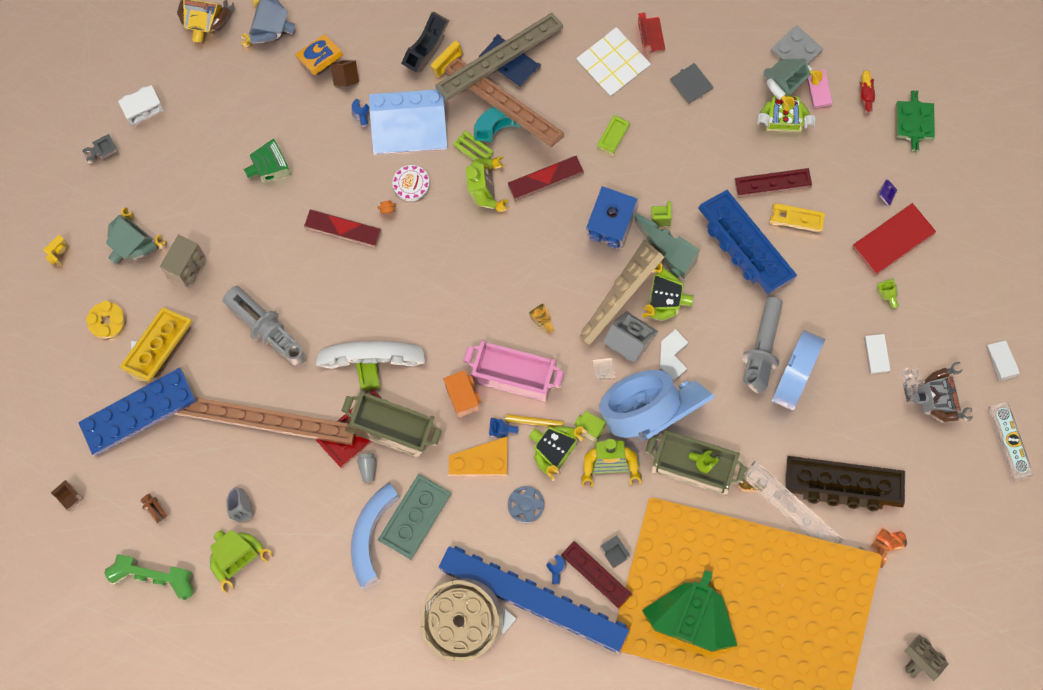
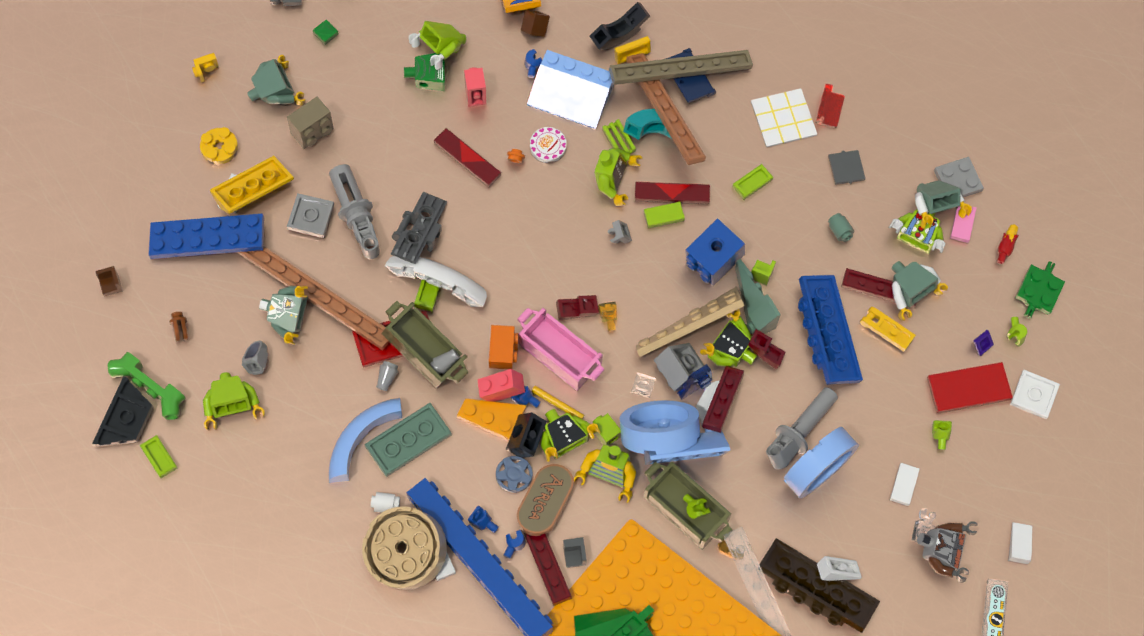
camera: 15 degrees right, 5 degrees down
none -> black wing [92,376,153,447]
none -> lime tile [140,435,177,479]
none -> torso [259,285,308,345]
none -> light grey plate [287,193,334,238]
none -> green tile [313,20,339,45]
none -> white brick [371,492,400,513]
none -> dark grey piece [391,192,447,264]
none -> lime torso [409,21,466,70]
none -> light grey cone [430,349,460,375]
none -> coral brick [464,67,486,107]
none -> blue piece [468,505,498,533]
none -> coral brick [477,369,525,402]
none -> black brick [506,412,547,458]
none -> dark tan tile [517,464,574,536]
none -> dark red slope [556,295,599,320]
none -> light grey tile [608,220,632,244]
none -> lime tile [644,202,685,228]
none -> clear blue wing [677,364,713,400]
none -> dark red tile [702,366,744,433]
none -> dark red slope [748,329,786,370]
none -> white slope [817,556,862,581]
none -> sand green brick [828,213,854,242]
none -> sand green torso [892,261,948,321]
none -> lime piece [1007,317,1027,347]
none -> white tile [1010,370,1060,419]

